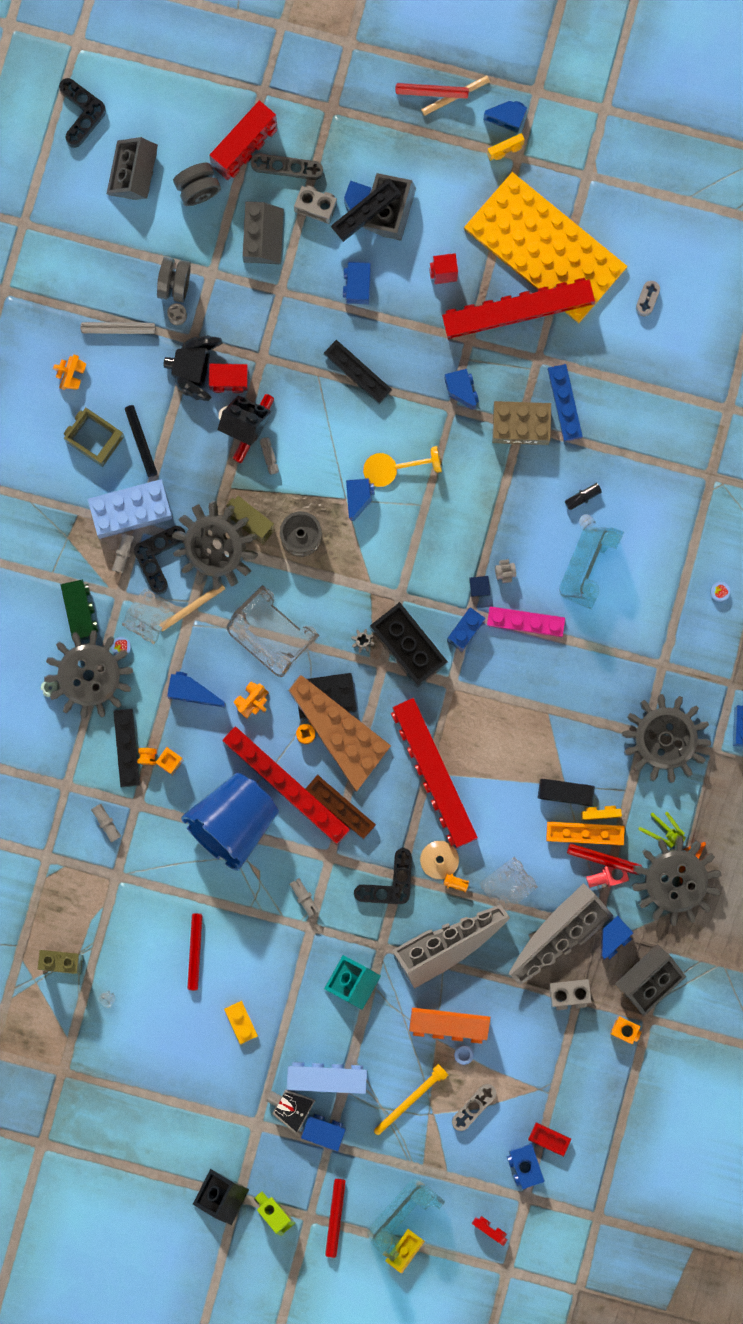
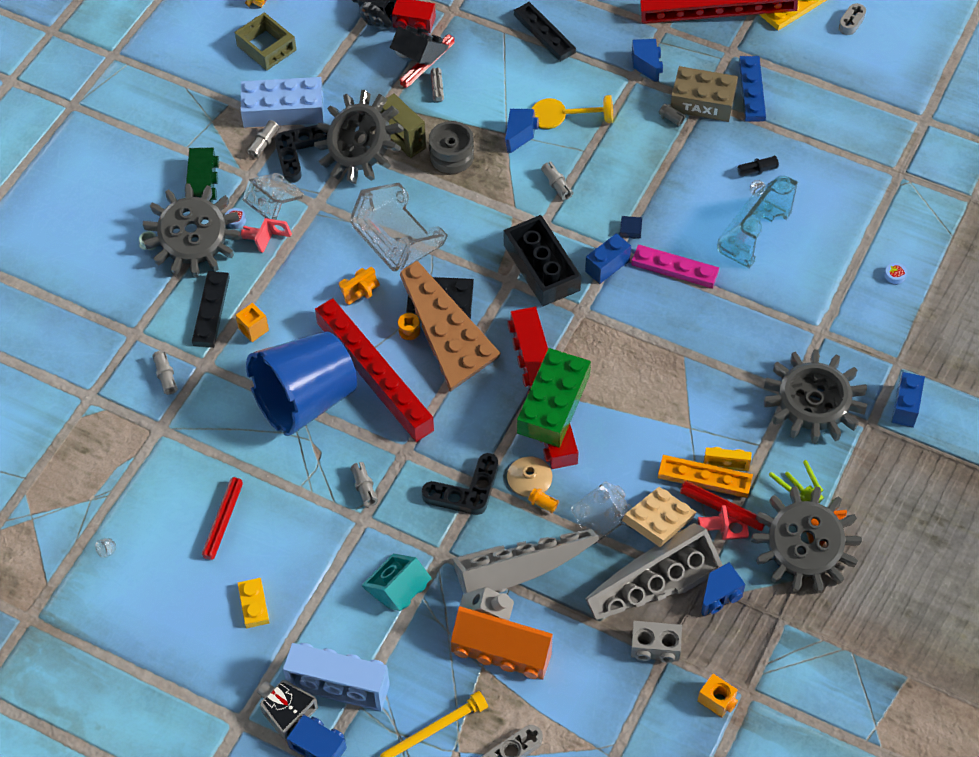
camera: 15 degrees right, 25 degrees down
olive window [37,950,83,975] -> none
black axle [125,405,157,477] -> none
light orange wheel [137,748,157,765] -> none
tan bar [158,584,225,632] -> none
blue slope [167,672,226,708] -> none
reddish brown plate [305,774,376,840] -> none
light grey gear [351,629,374,653] -> none
light blue tile [454,1045,474,1065] -> none
light grey gear [495,559,516,583] -> none
black beam [537,779,595,806] -> none
dark grey slope [615,944,686,1016] -> none
none -> coral bracket [241,218,292,253]
none -> light grey torso [460,587,514,621]
none -> green brick [517,348,591,448]
none -> light grey pin [541,162,573,200]
none -> tan plate [622,487,696,547]
none -> dark grey pin [659,104,686,126]

